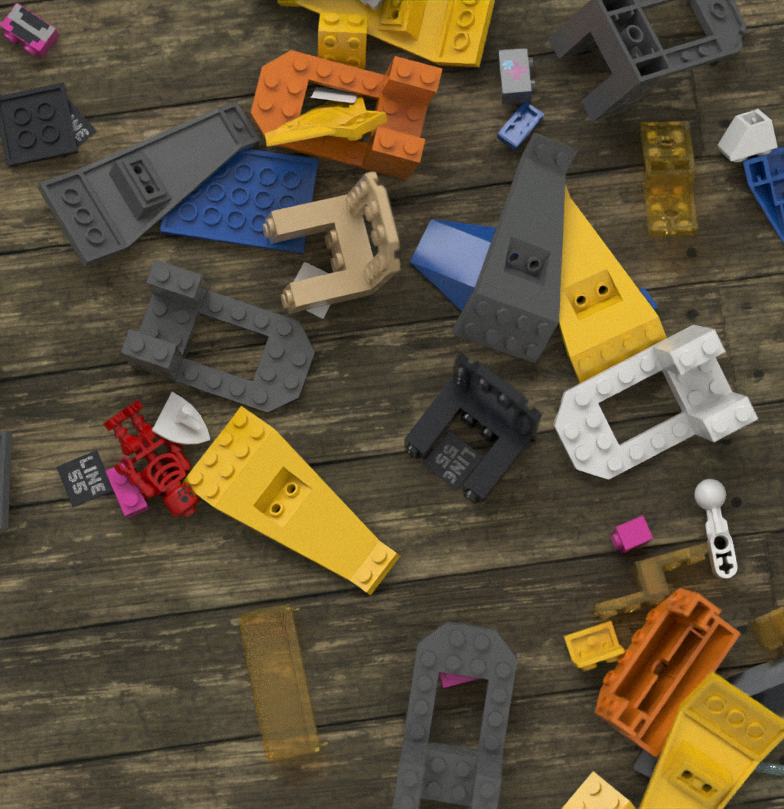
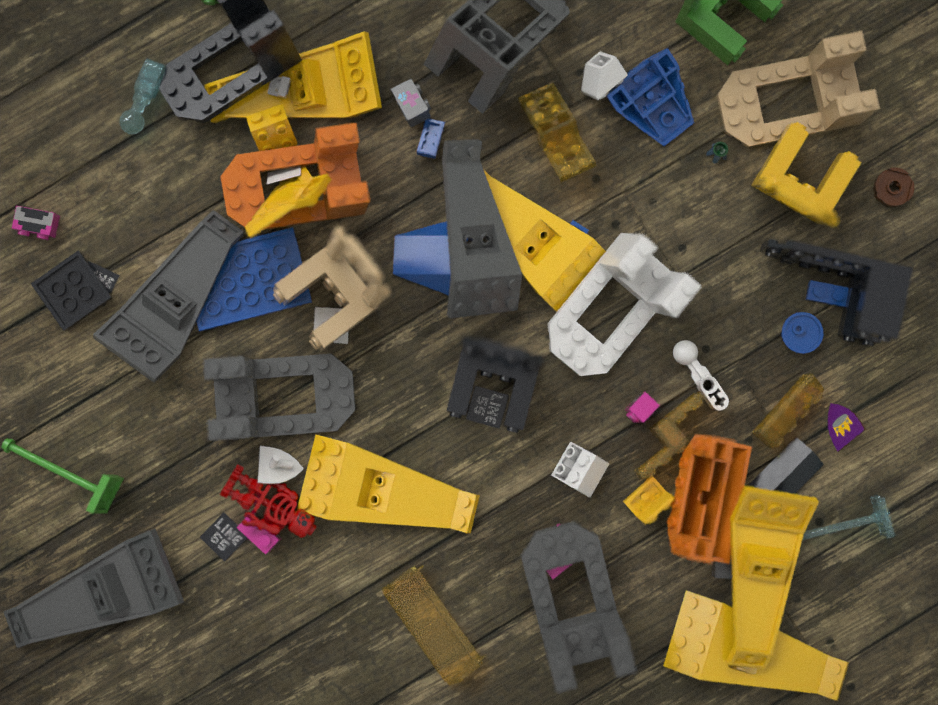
camera: 20 degrees left, 5 degrees up
none -> white slope [551,442,609,497]

